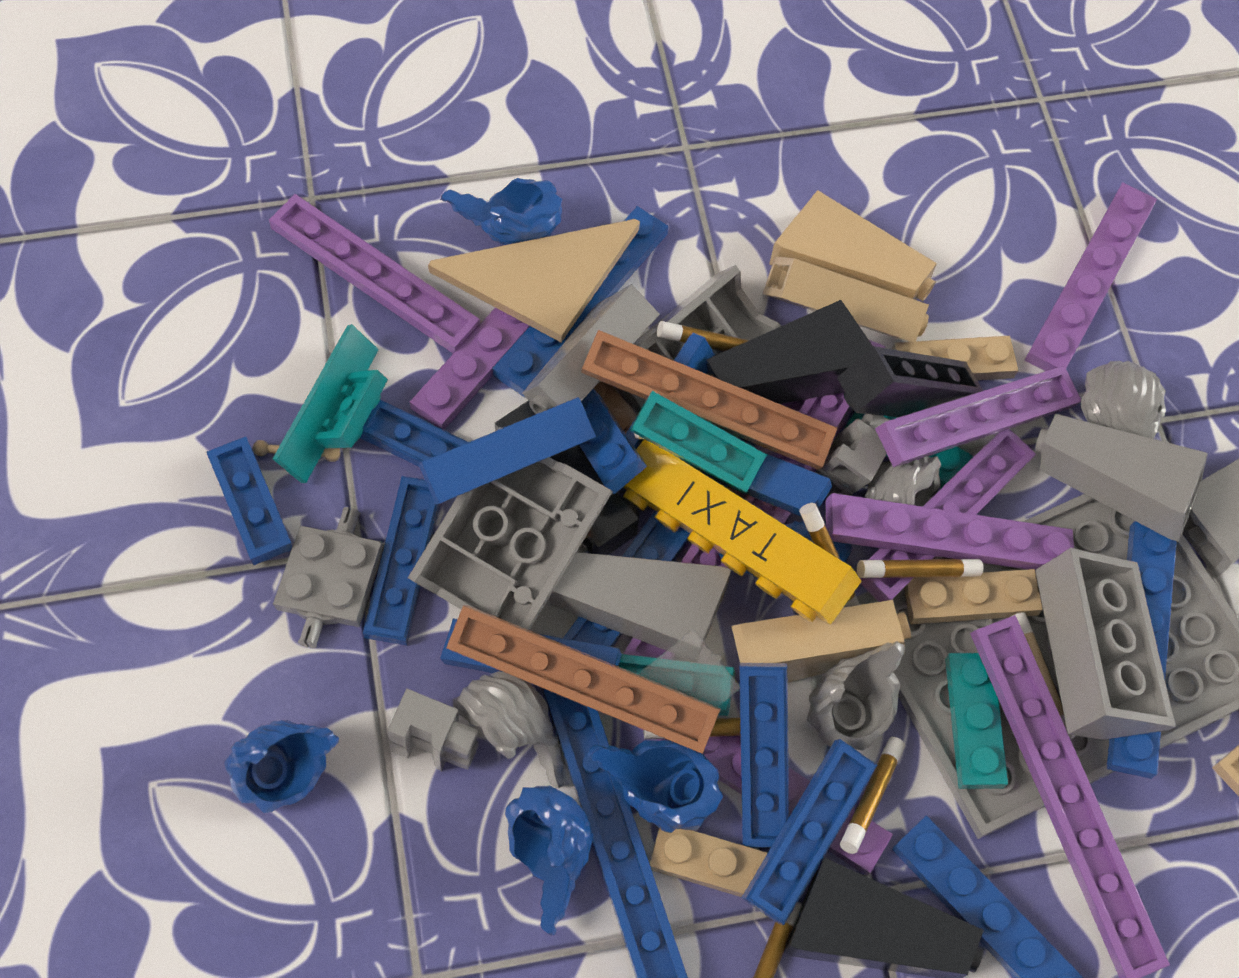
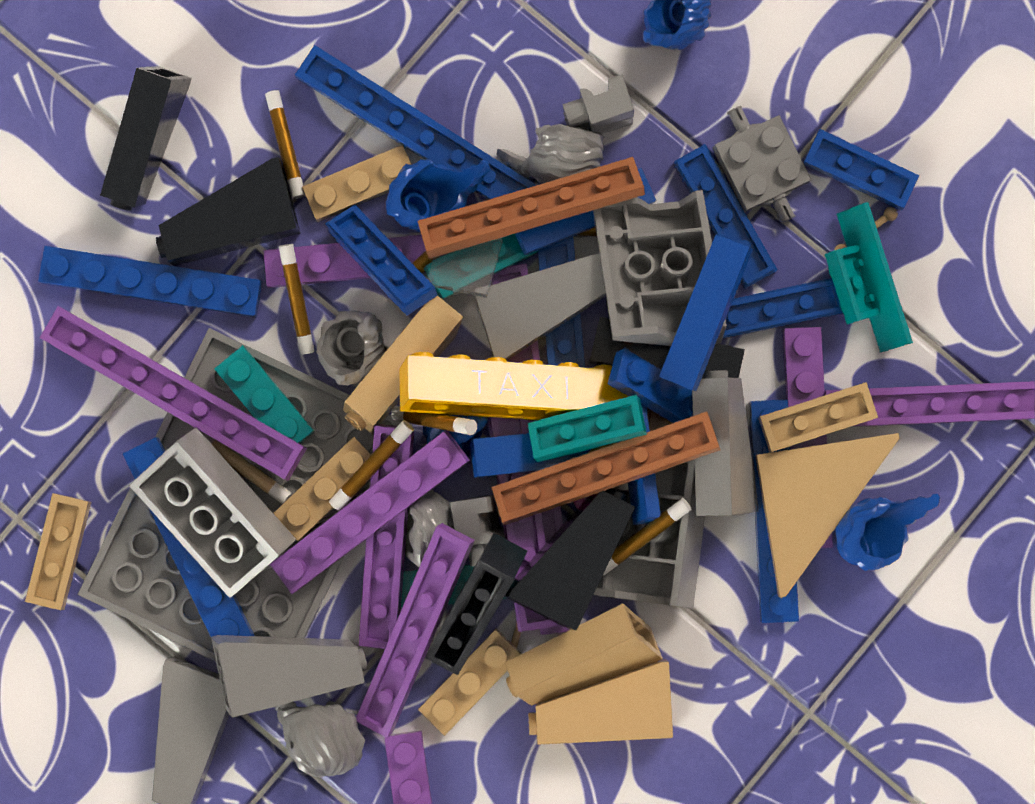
camera: 150 degrees right, 20 degrees up
blue hair [505,785,594,935] -> none
blue tile [741,739,877,925] -> none
none -> tan plate [758,382,878,452]

